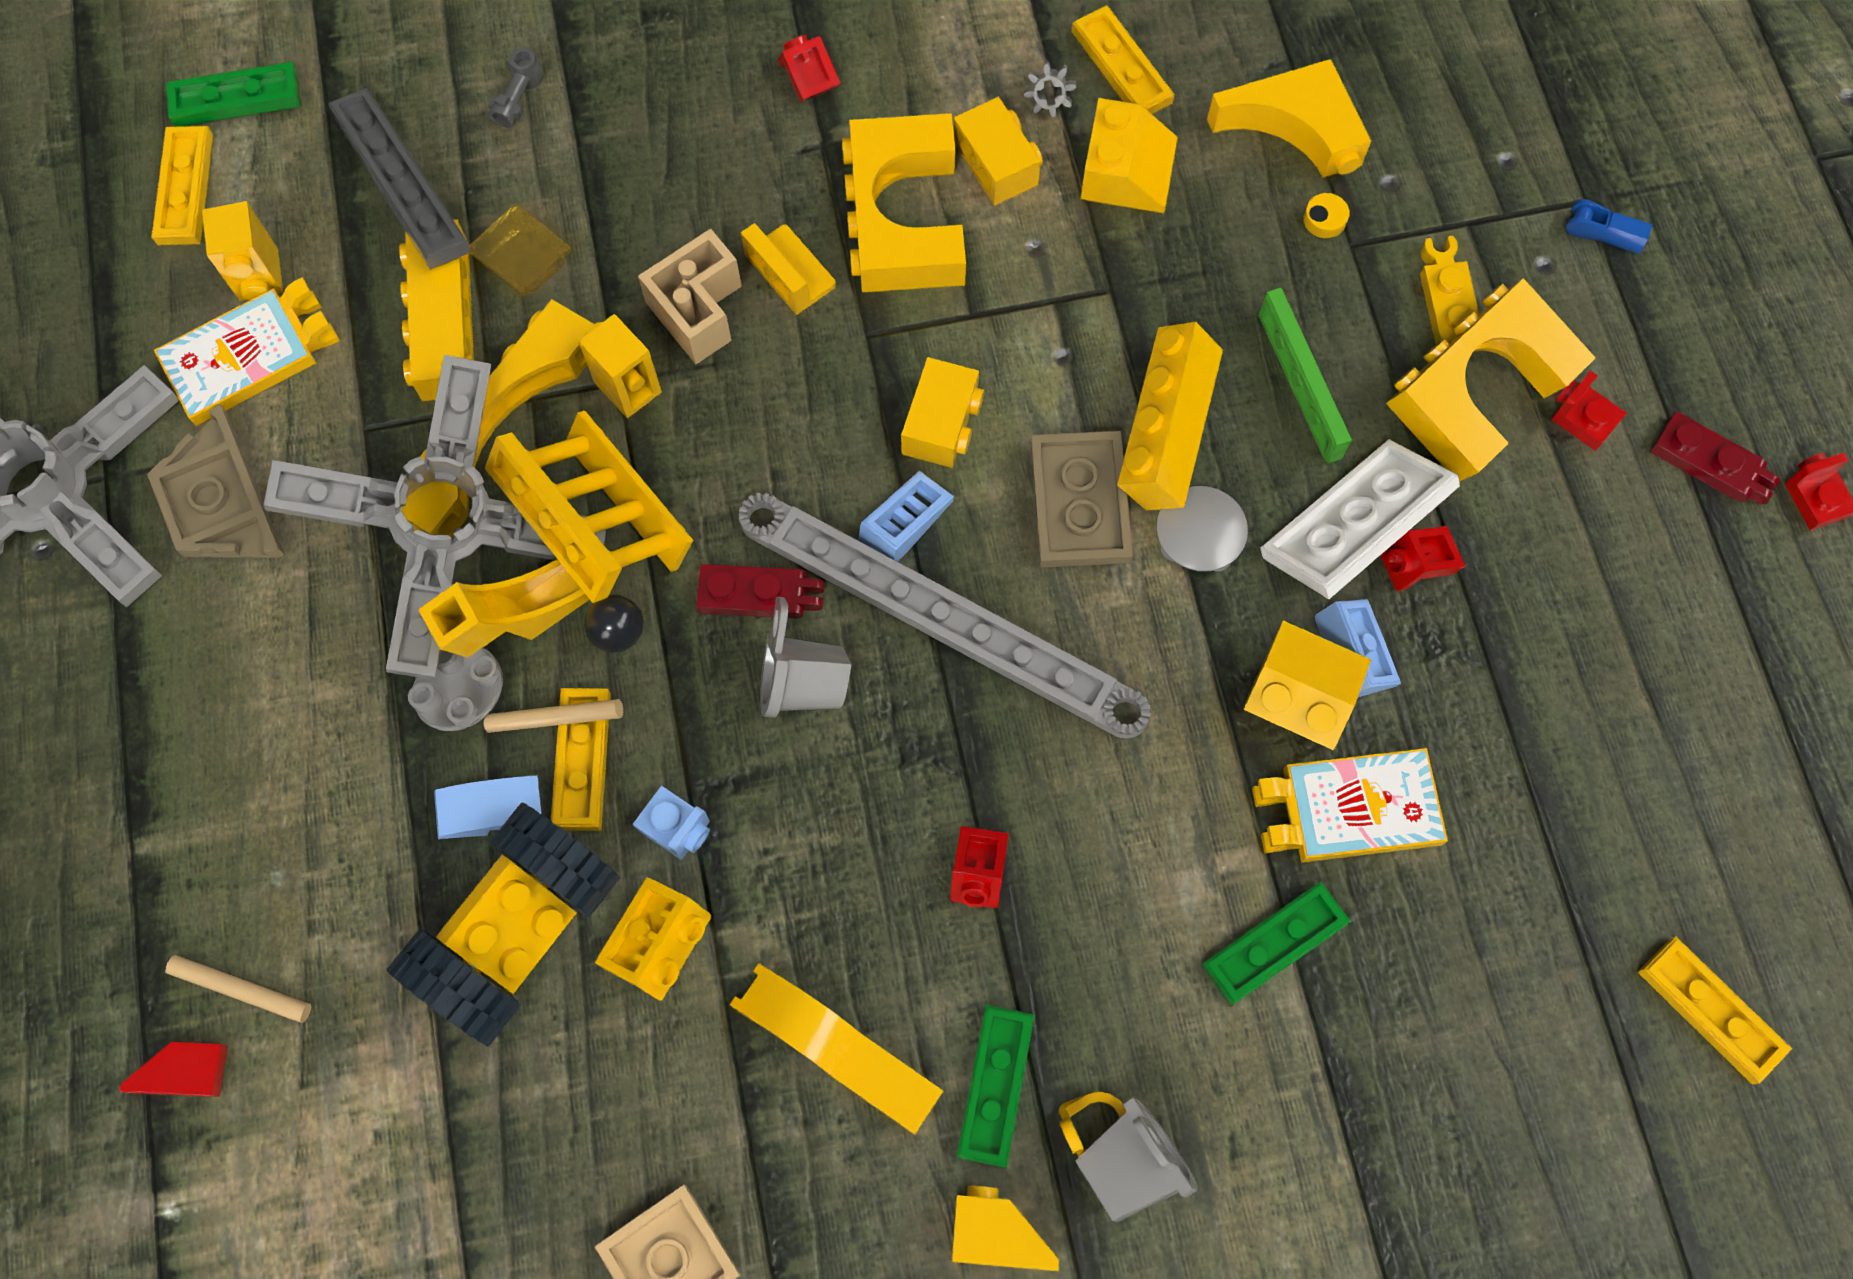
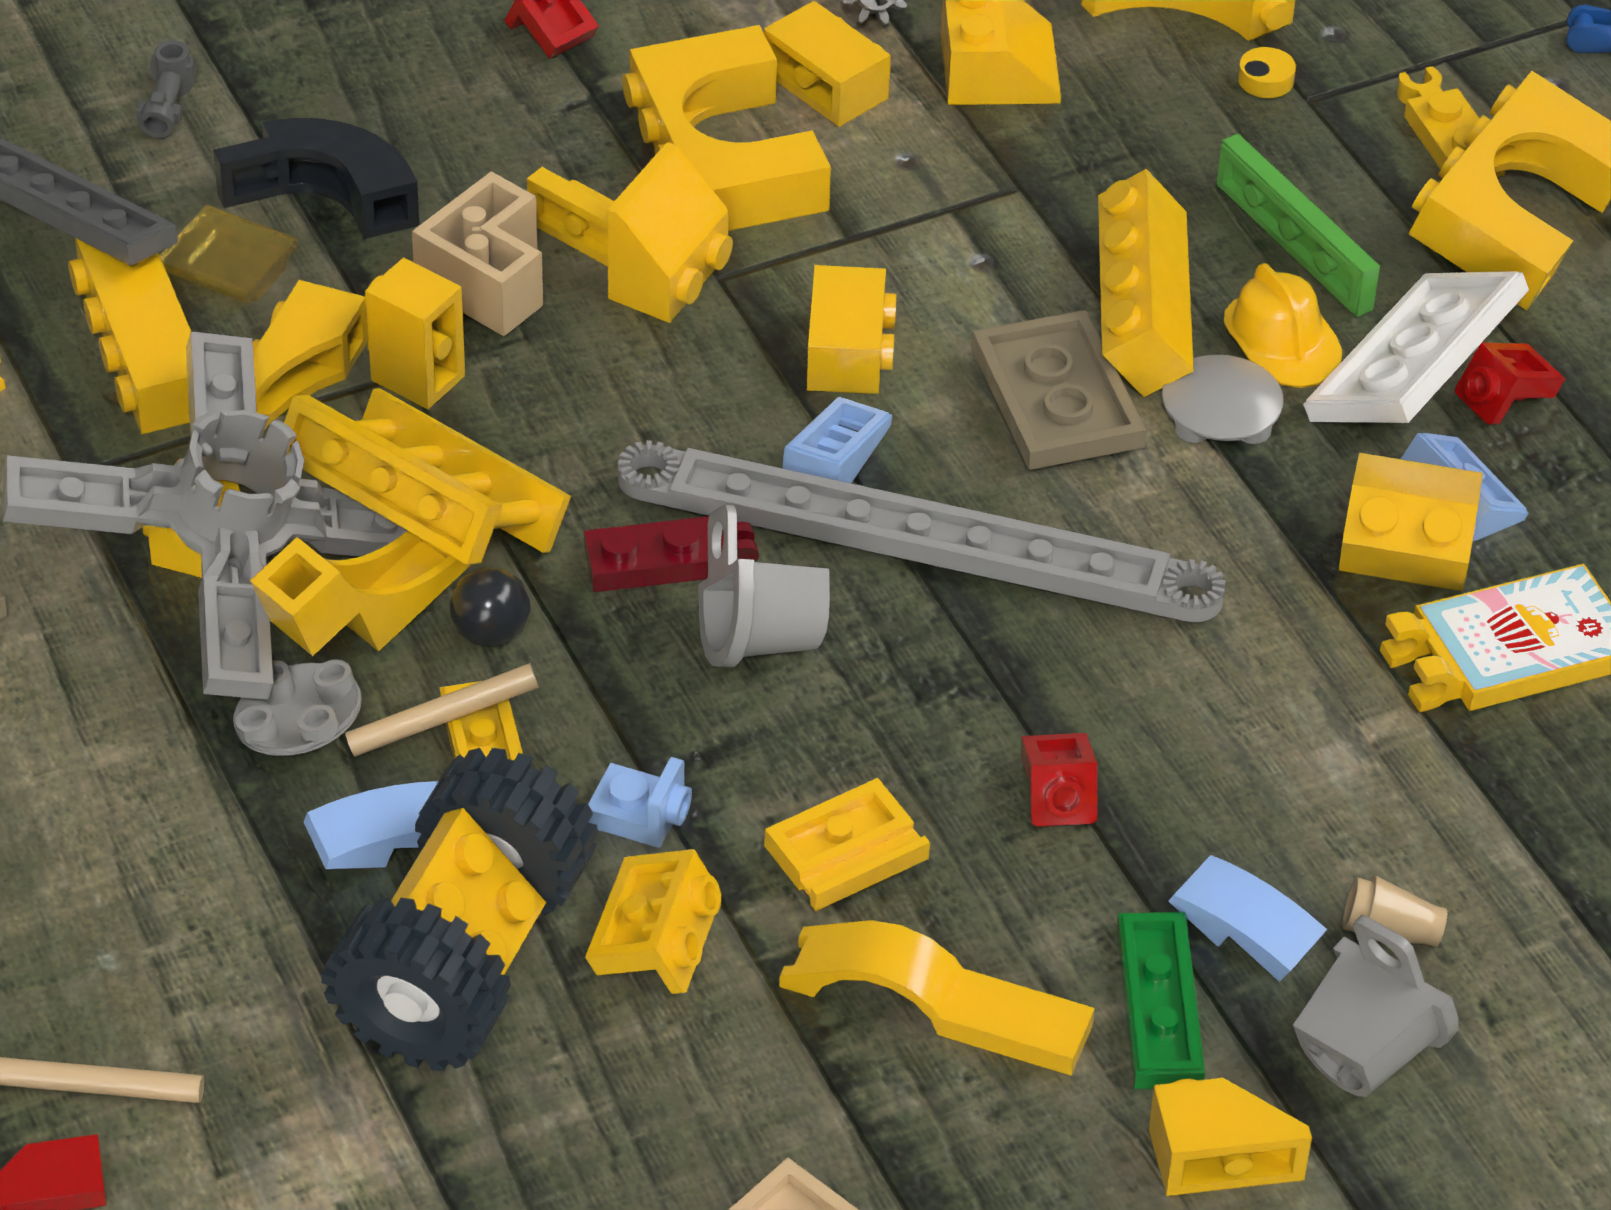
camera: 15 degrees left, 25 degrees down
yellow piece [1059,1092,1127,1157] -> none
green tile [1201,882,1351,1007] -> none
none -> black arch [213,118,420,239]
none -> yellow slope [607,142,733,323]
none -> yellow plate [764,778,930,912]
none -> light blue slope [1169,855,1327,982]
none -> yellow piece [1224,263,1342,388]
none -> tan cone [1342,875,1447,948]

